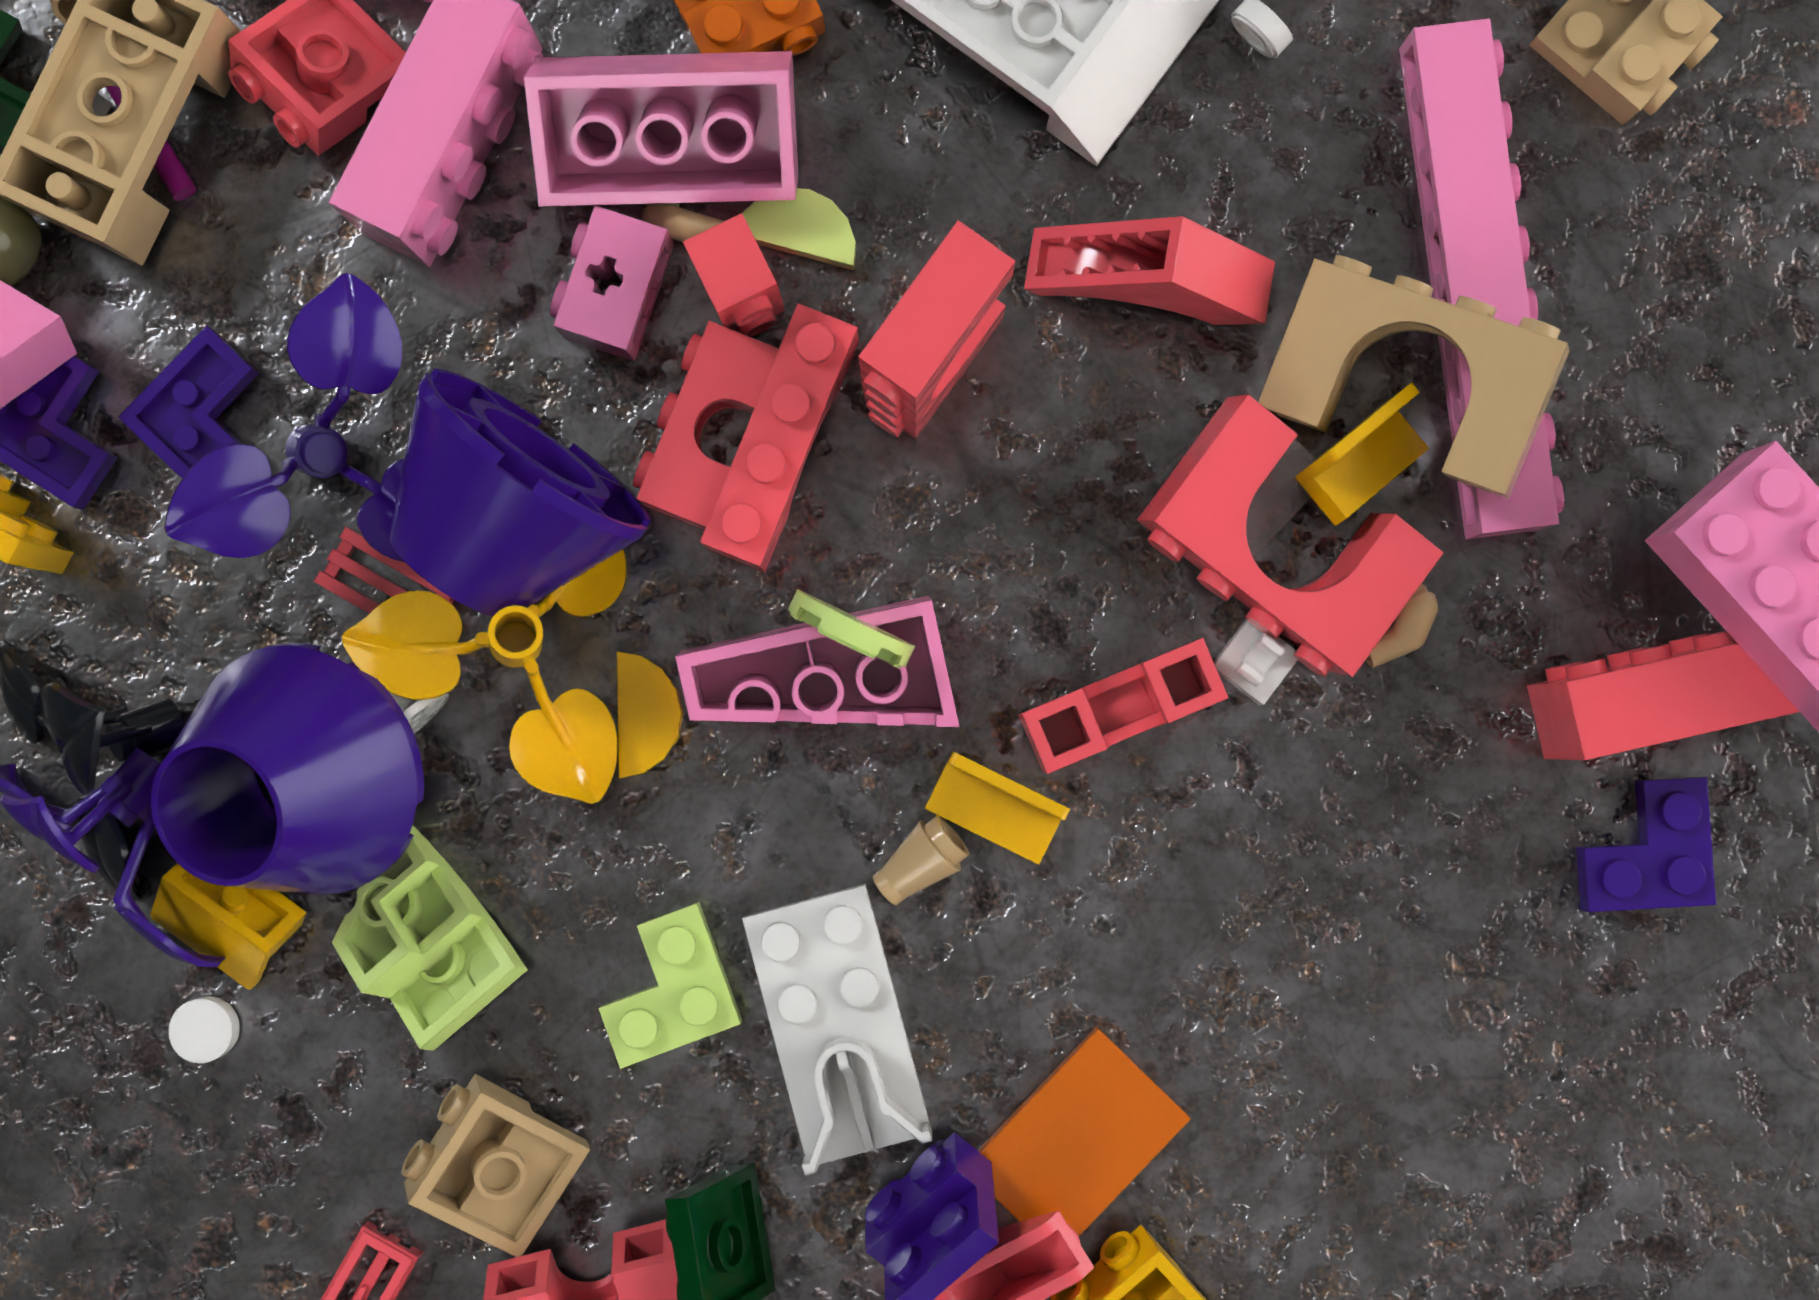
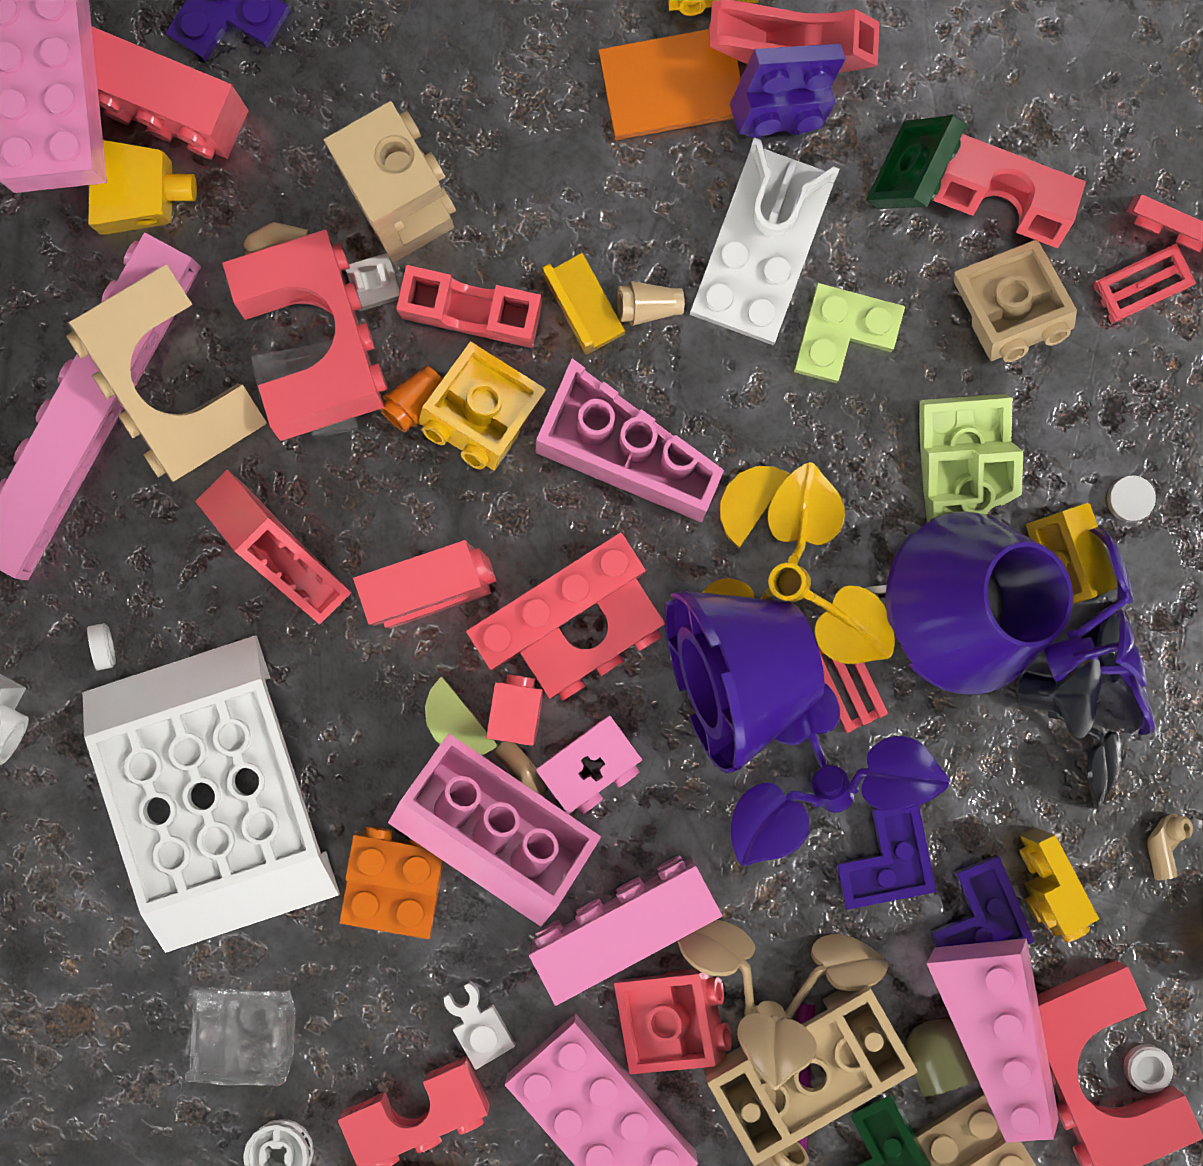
camera: 145 degrees left, 0 degrees up
yellowish green tile [787,589,916,668] -> none
yellow panel [1295,382,1429,526] -> none
none -> yellow torso [88,140,197,234]
none -> tan plate [323,101,456,263]
none -> orange cone [380,365,443,432]
none -> yellow plate [419,341,547,471]
none -> tan plant [677,920,888,1091]

